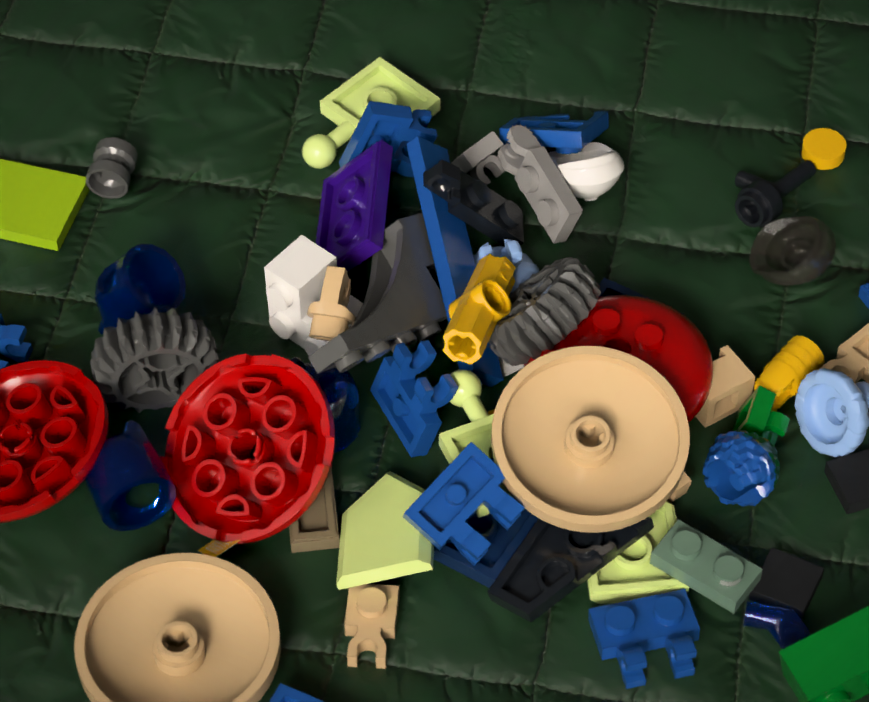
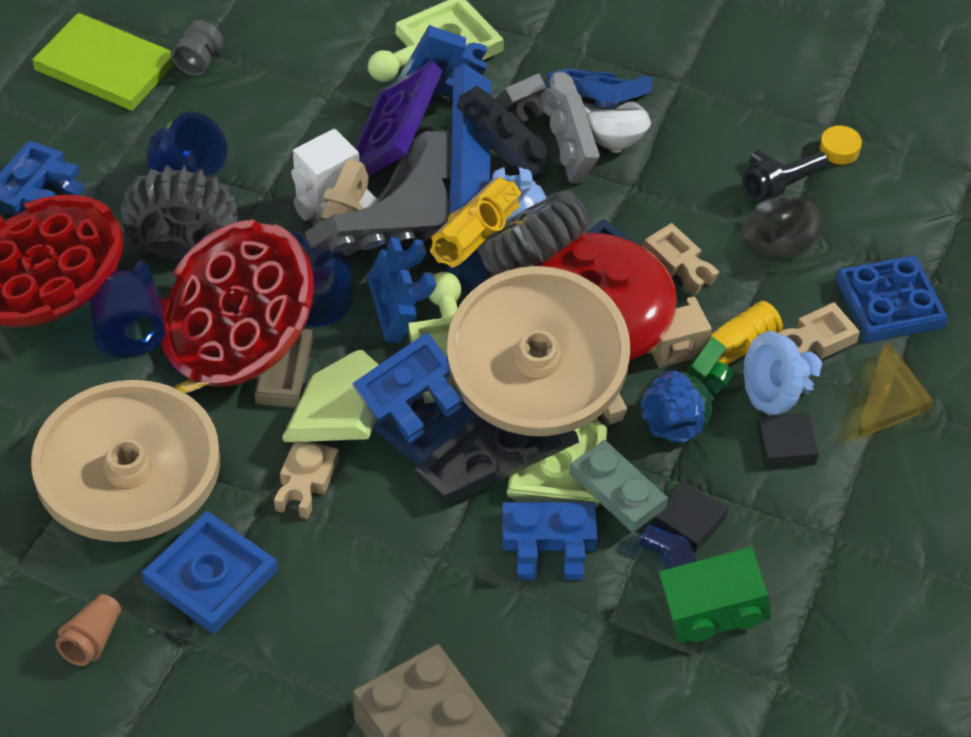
camera: 10 degrees right, 0 degrees up
none -> tan plate [642,223,719,296]

